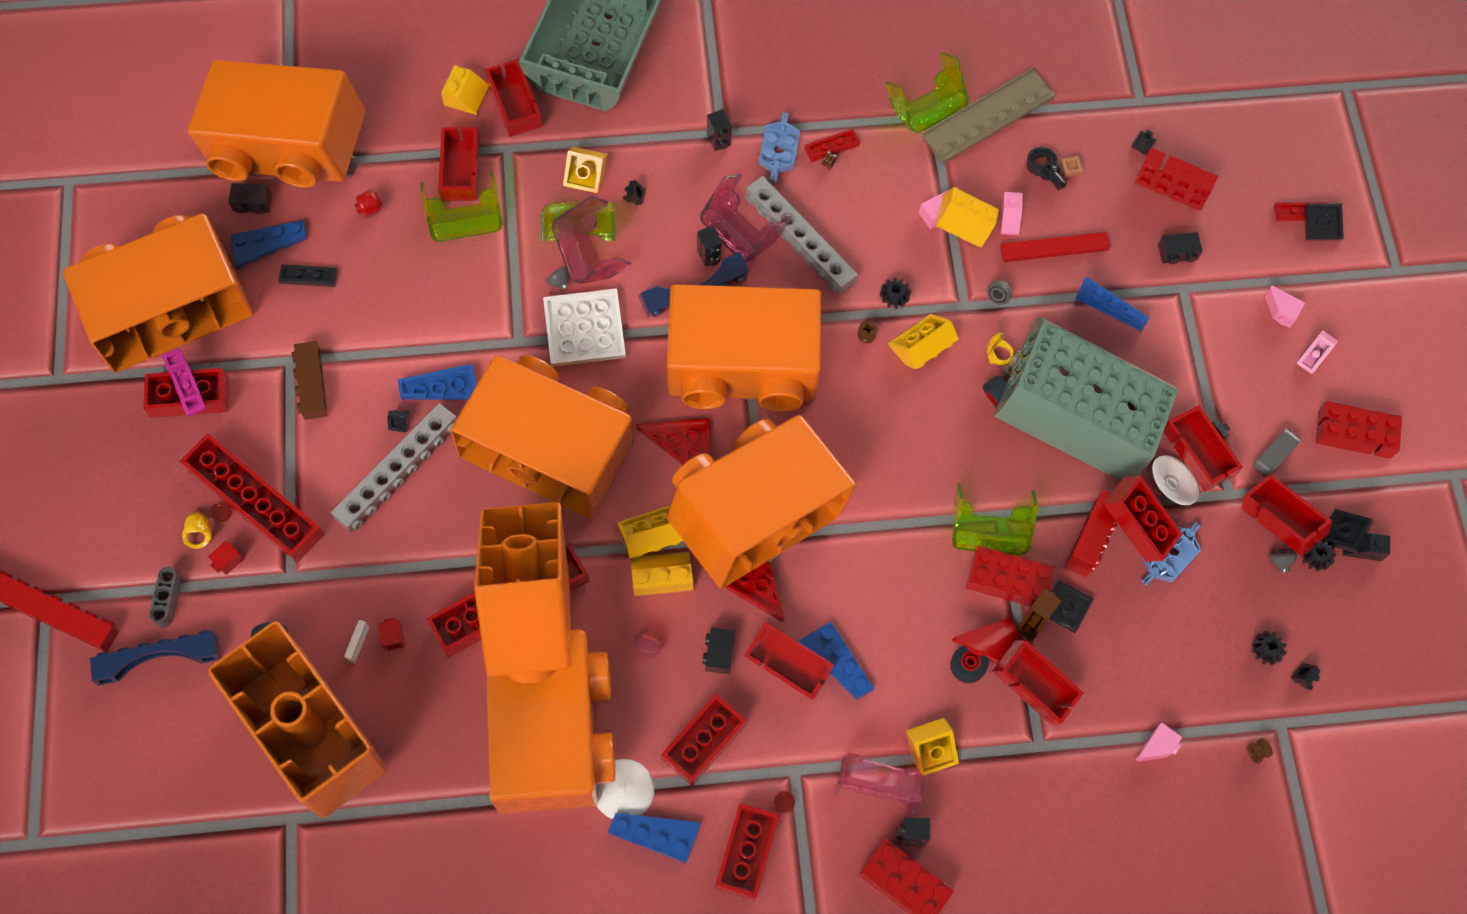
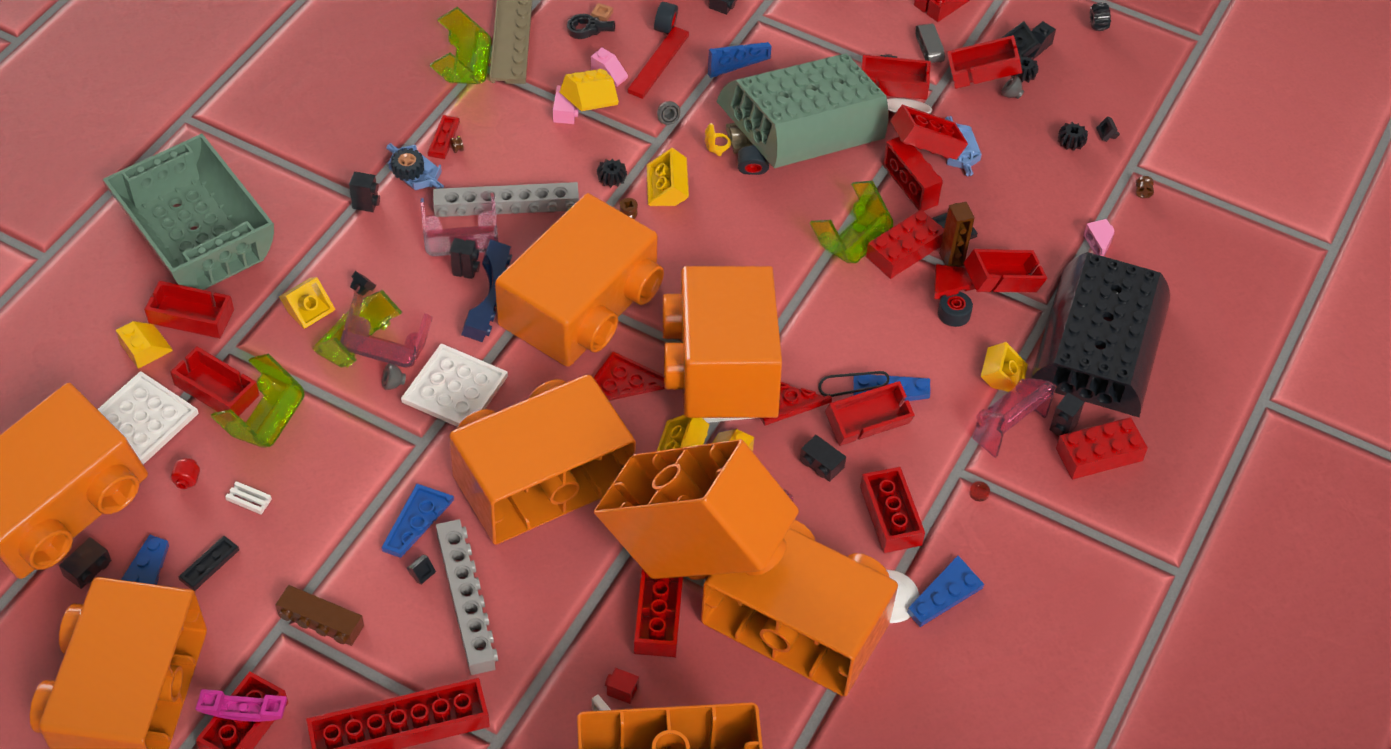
camera: 55 degrees left, 15 degrees down
red brick [715,803,780,901] -> none
none -> white plate [98,371,199,464]
none -> white tile [225,481,272,514]
none -> black wheel [391,148,424,181]
none -> black wheel [654,1,678,34]
none -> black piece [818,371,890,397]
none -> black slope [1028,252,1170,418]
none -> black gear [1090,2,1111,31]

